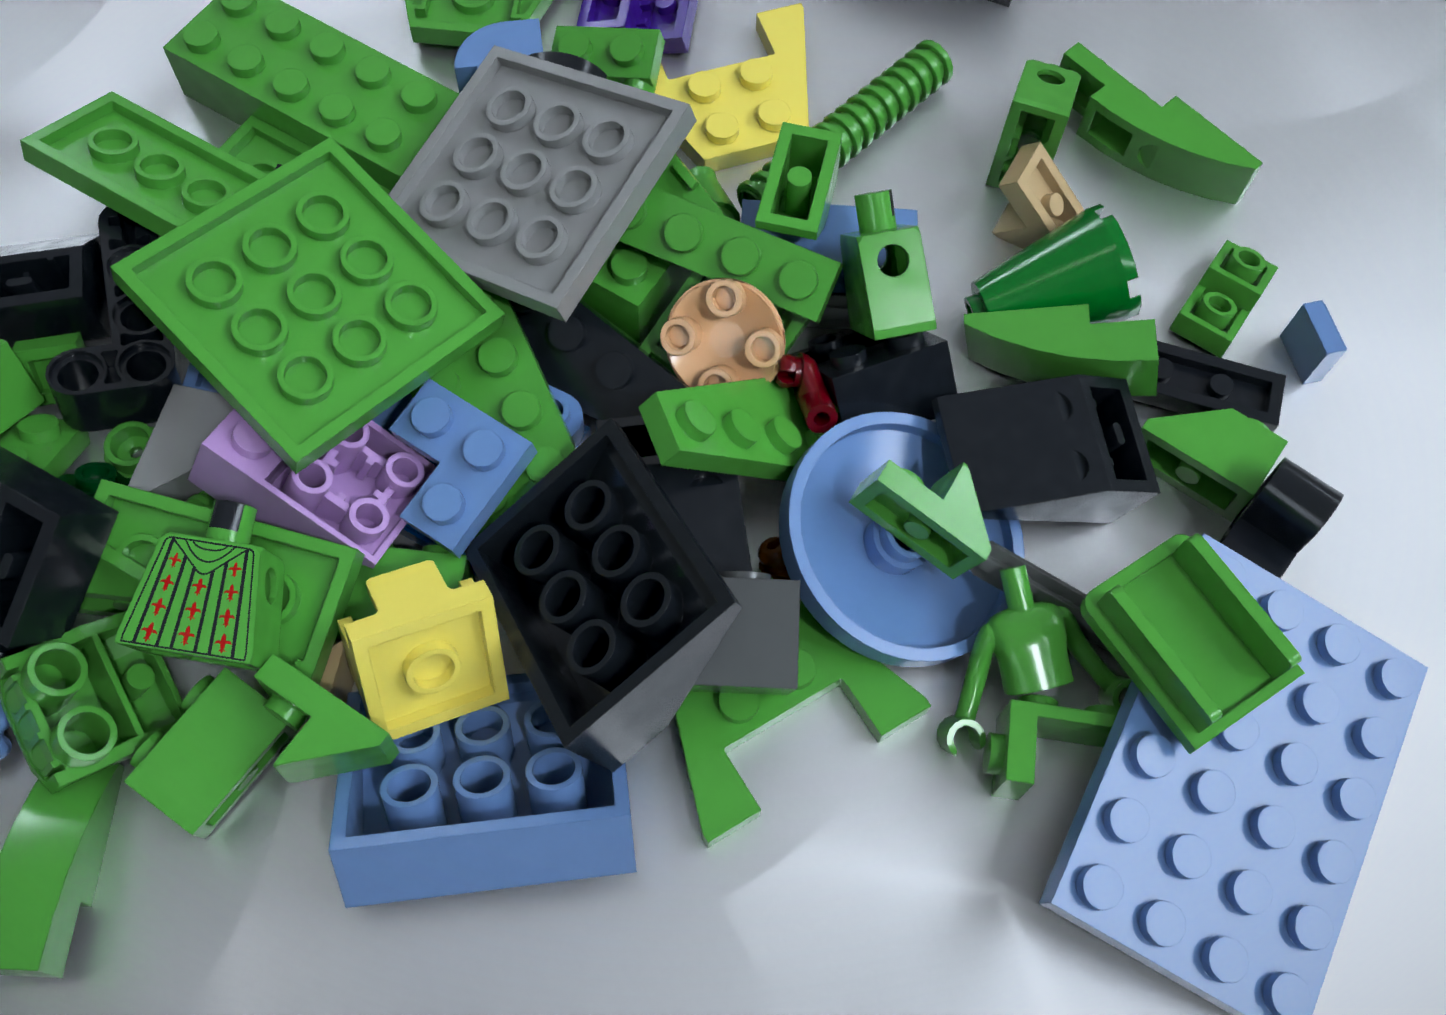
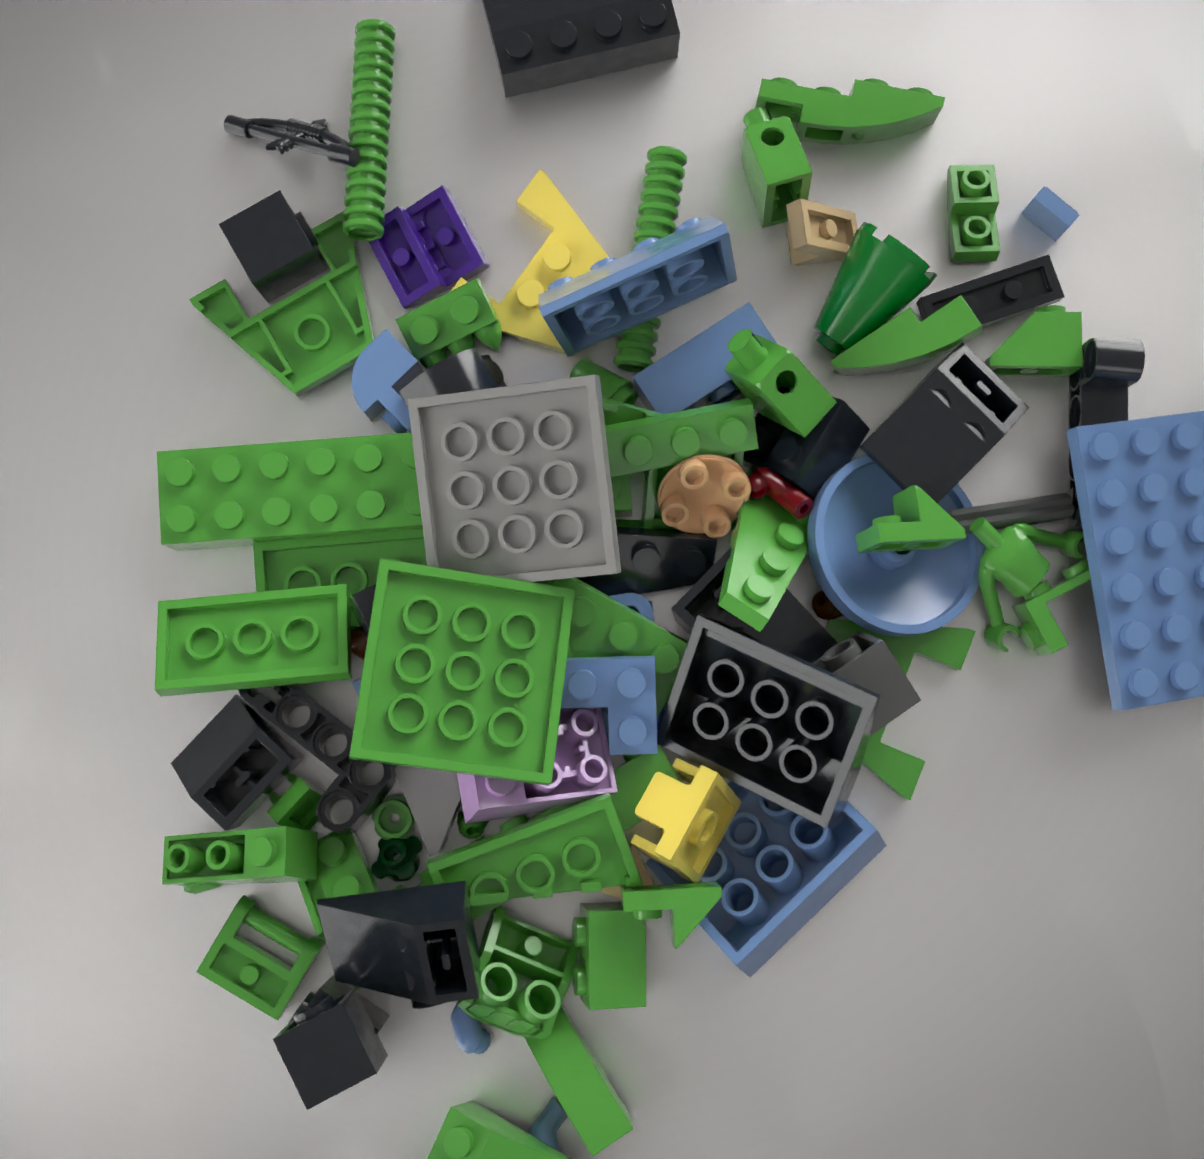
camera: 30 degrees left, 20 degrees up
bright green torso [114,500,285,672] -> none
bright green slope [755,122,843,240] -> none
bright green piece [1080,533,1305,754] -> none
none -> medium blue slope [539,216,737,357]

